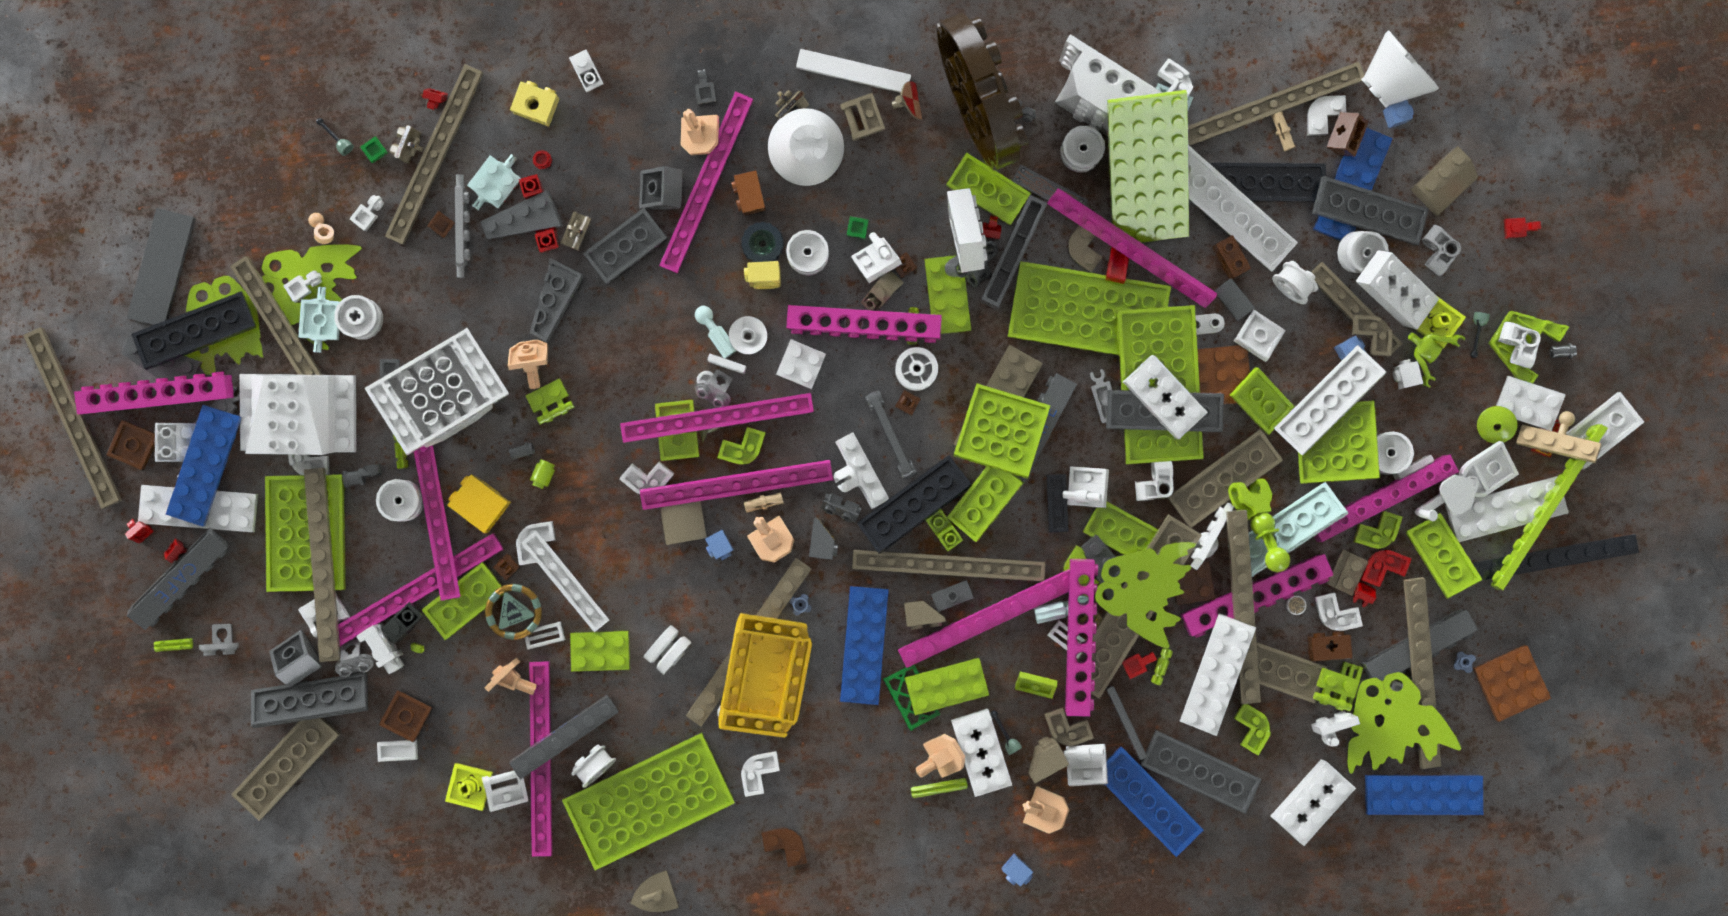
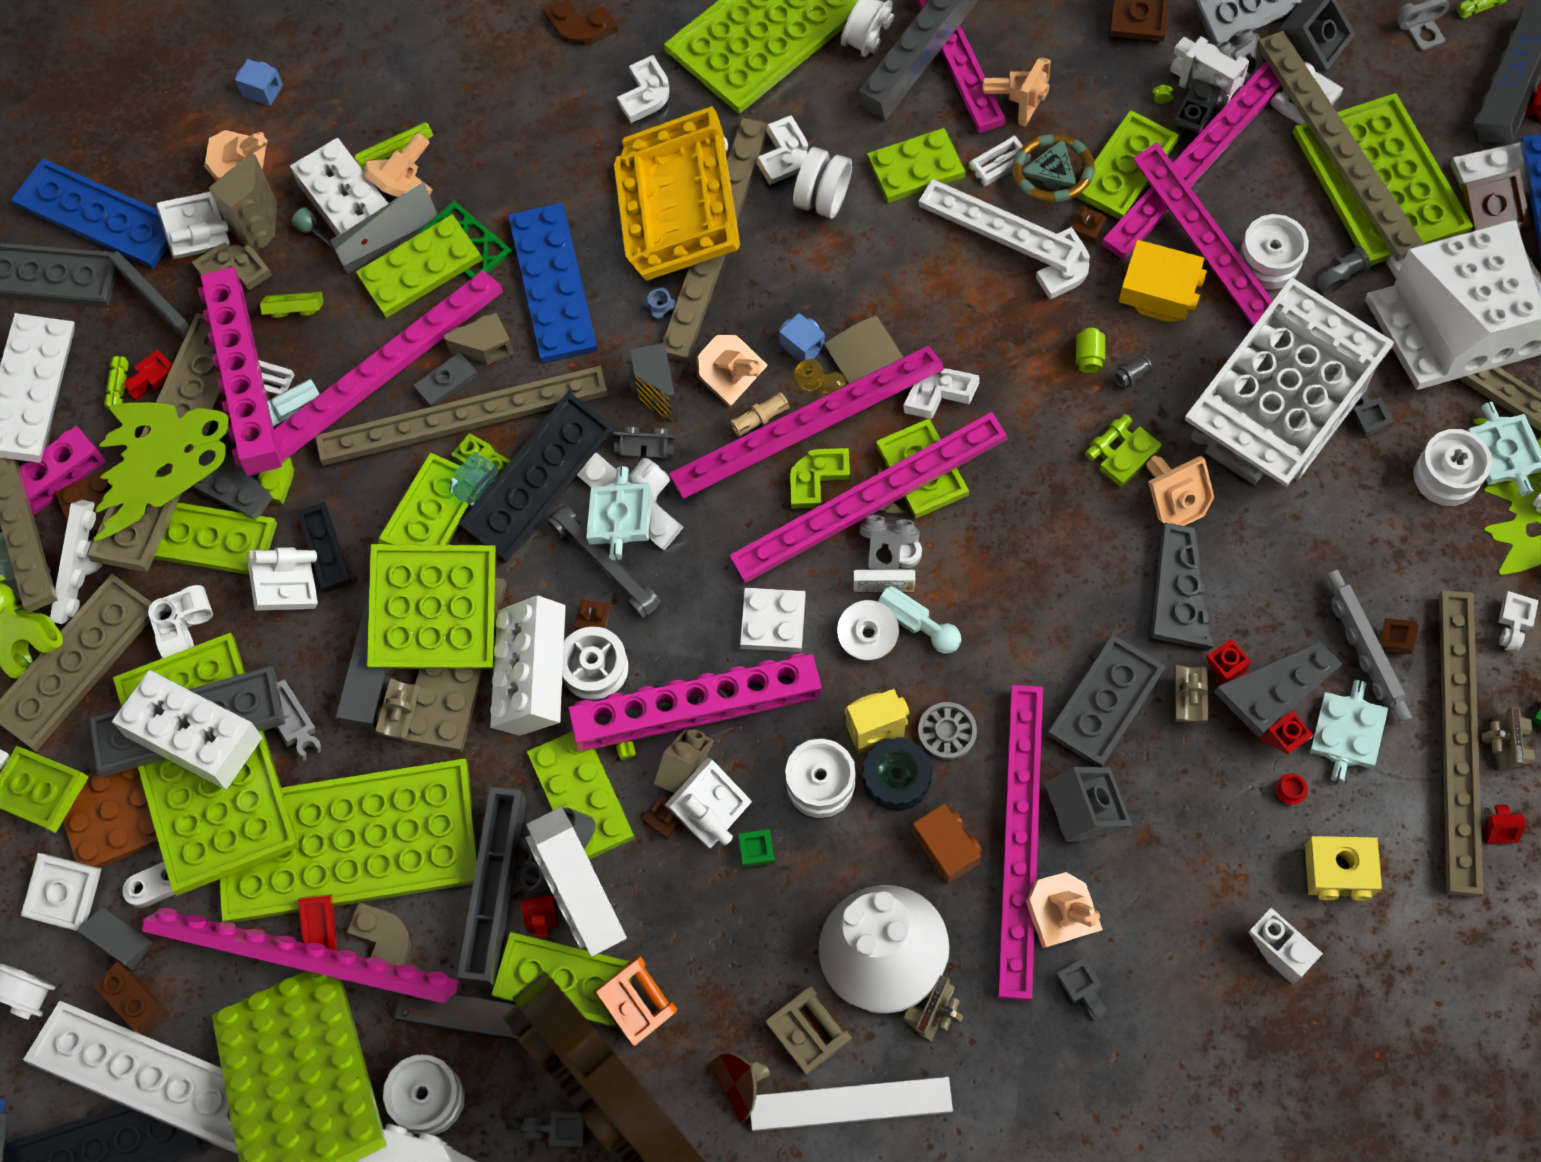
camera: 165 degrees right, 20 degrees down
none -> light grey sticker [331,182,437,274]
none -> dark tan hips [375,678,421,741]
none -> clear light blue brick [450,452,499,506]
none -> white brick [490,595,565,736]
none -> light aqua plate [586,466,652,560]
none -> plate [593,955,678,1046]
none -> white plate [756,115,808,185]
none -> clear yellow plate [795,359,846,394]
none -> light grey wheel [918,702,977,760]
none -> plate [1461,169,1531,232]

